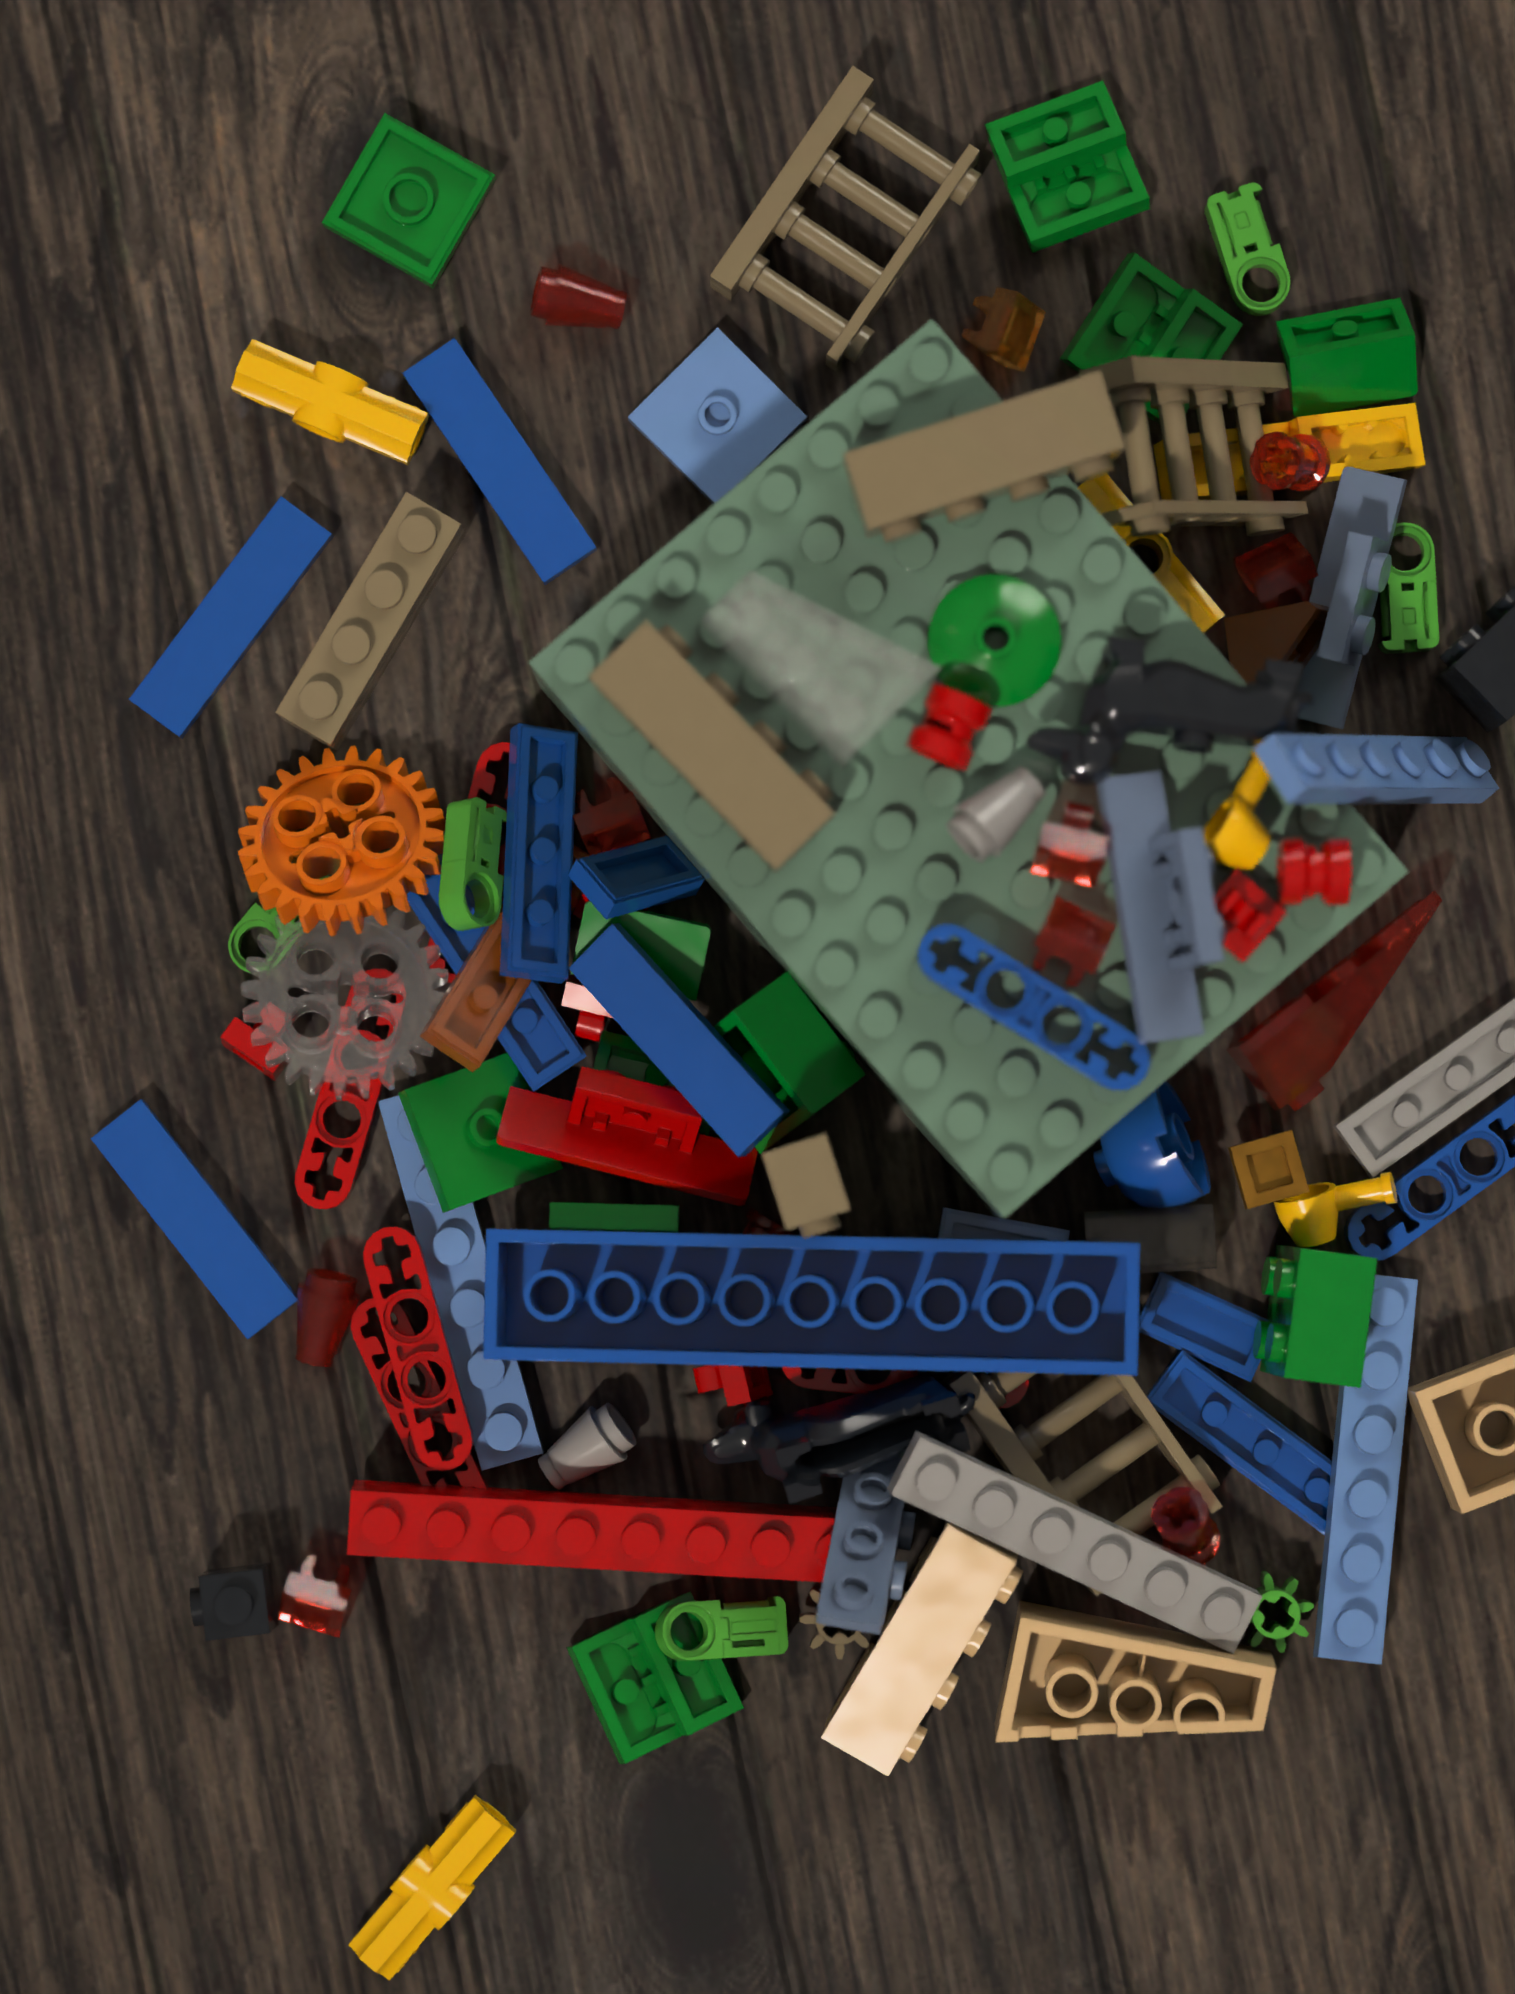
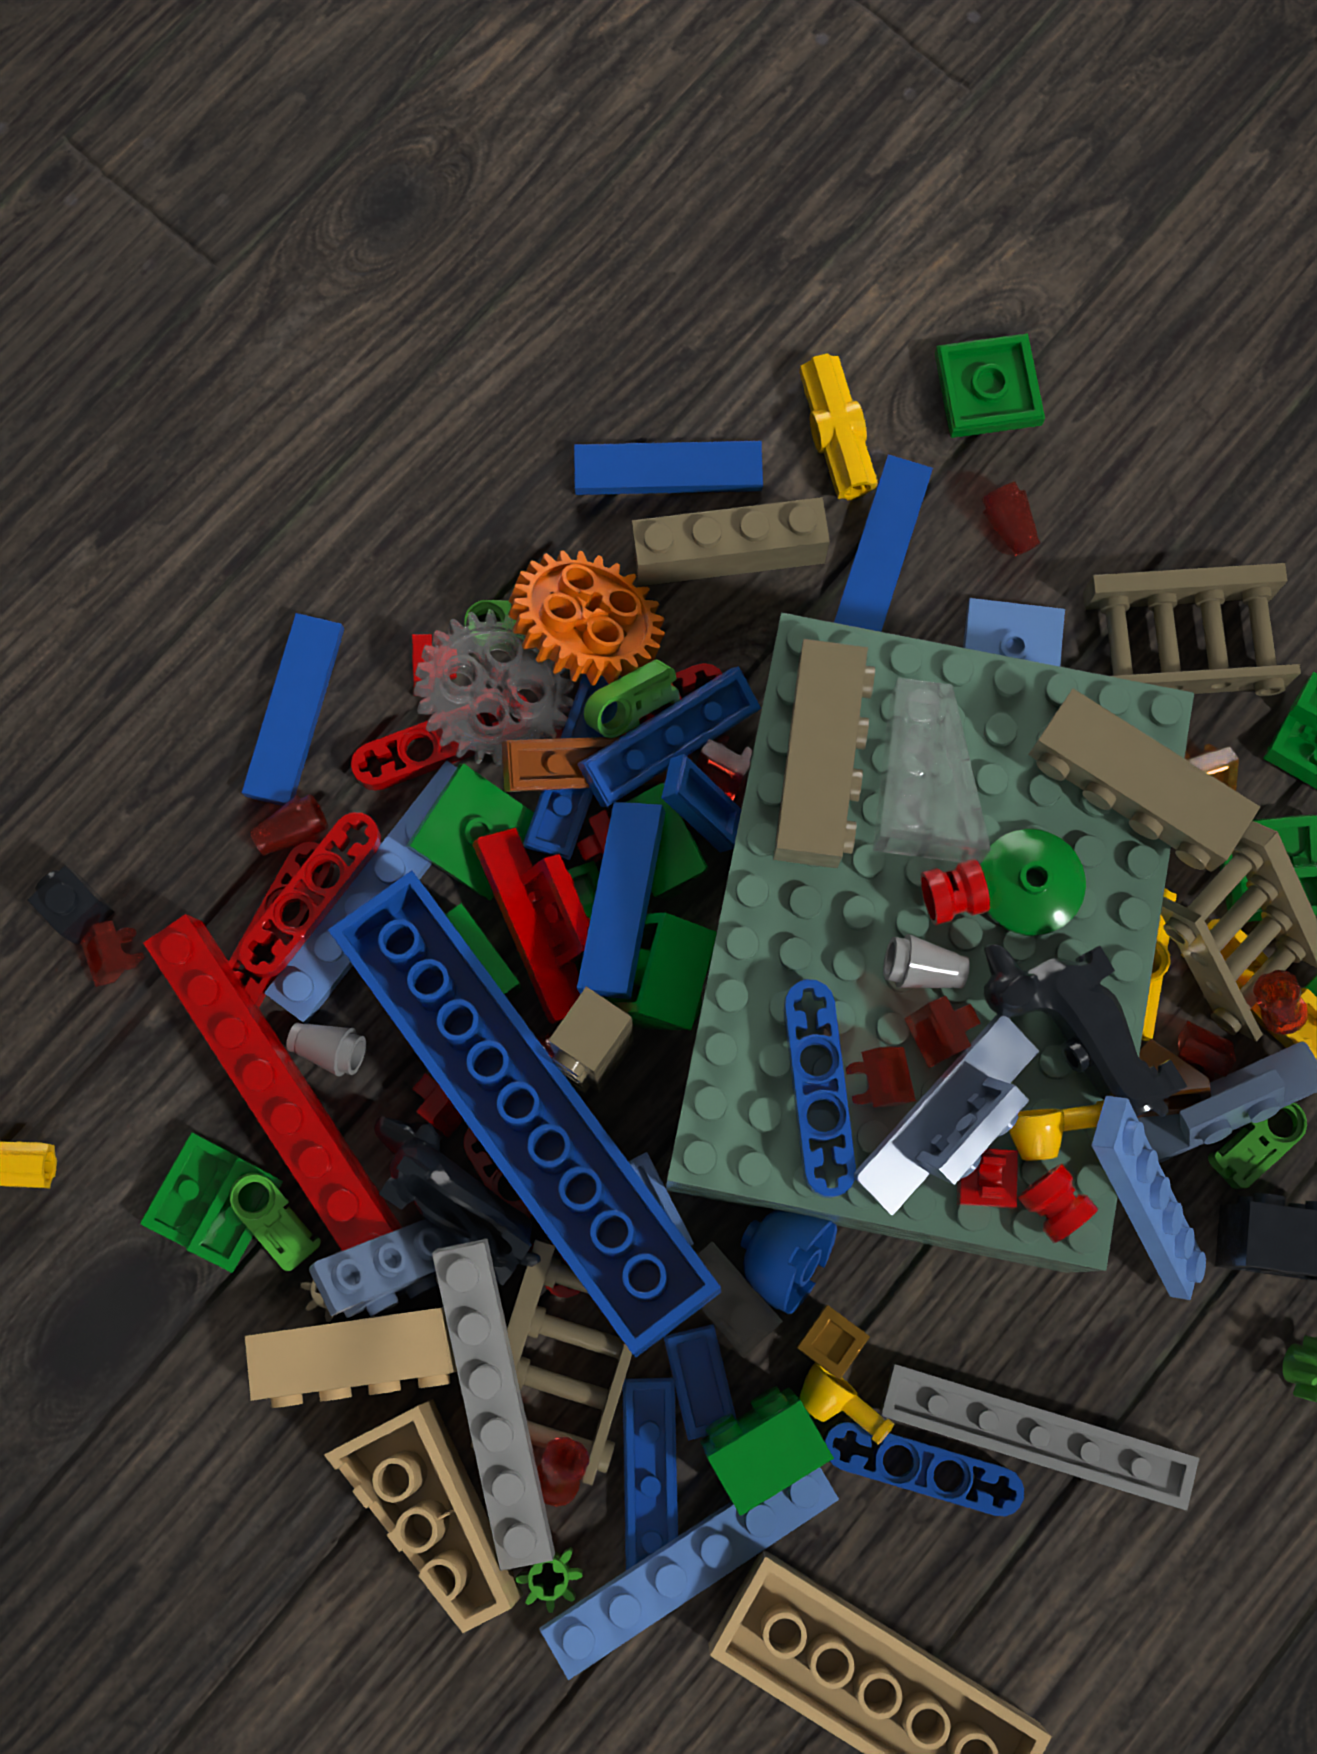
camera: 50 degrees right, 10 degrees down
clear red wedge [1227,890,1443,1112] -> none

